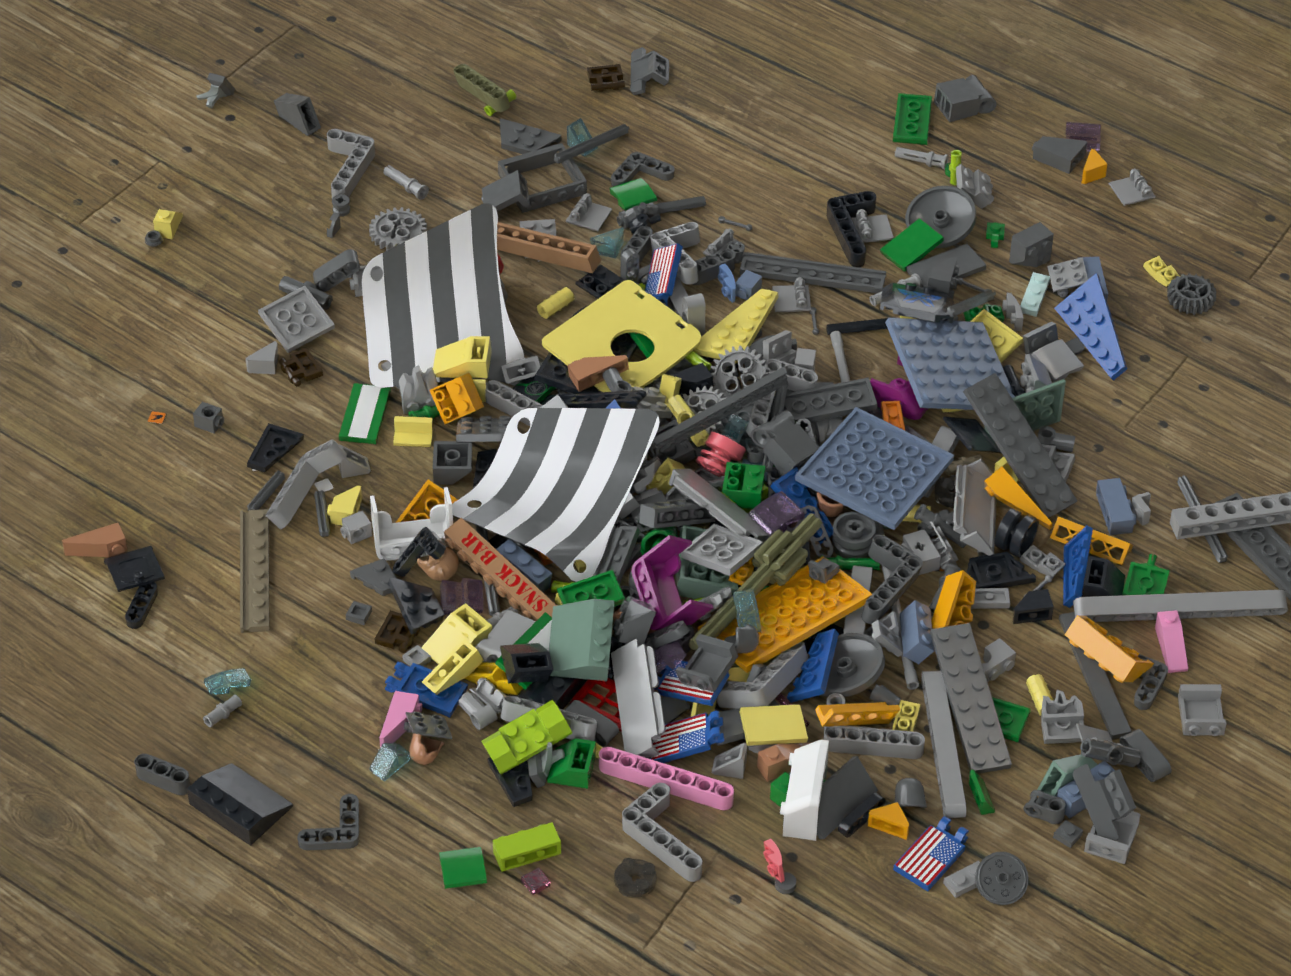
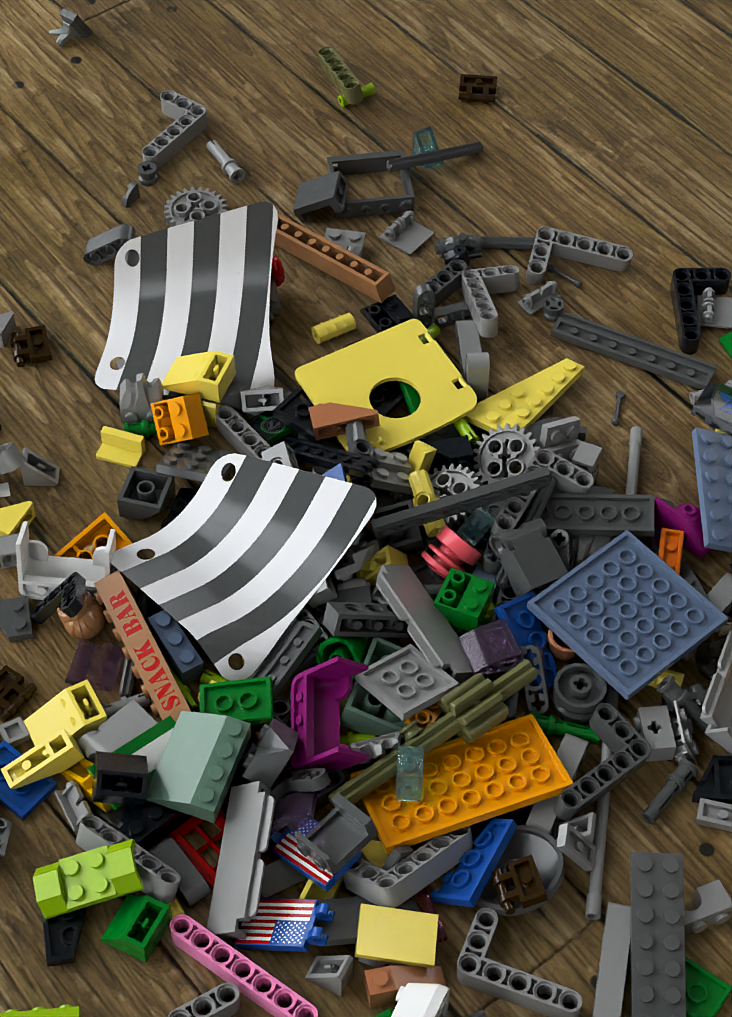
camera: 15 degrees right, 5 degrees up
light grey plate [258,286,335,353] -> none
dark grey slope [274,93,321,136] -> none
dark grey piece [279,276,333,310] -> none
tile [339,383,391,445] -> none
black wing [388,578,444,634] -> none
light grey piece [458,692,497,730] -> none
dark grey wing [500,119,561,154] -> none
piece [528,742,565,788] -> none
clear light blue slope [590,227,624,259] -> none
green slope [610,178,657,211] -> none
dark grey beam [611,152,675,187] -> none
dark grey plate [630,47,669,95] -> none
tile [645,243,683,306] -> none
dark grey beam [693,249,736,285] -> none
medium blue slope [718,264,736,303] -> none
dark grey hair [724,624,759,654] -> none
sand blue brick [735,270,762,300] -> none
light grey hinge [772,277,811,312] -> none
dark grey bracket [808,558,840,584] -> none
light orange fence [815,702,900,727] -> none
black axle [826,317,896,335] -> none
dark grey cone [870,684,901,705] -> none
light yellow slope [892,700,920,732] -> none
sand blue brick [900,600,934,664] -> none
light orange wedge [931,570,976,629] -> none
none -> olive bush [399,719,424,742]
none -> dark brown plate [492,855,548,915]
none -> light grey beam [526,226,633,285]

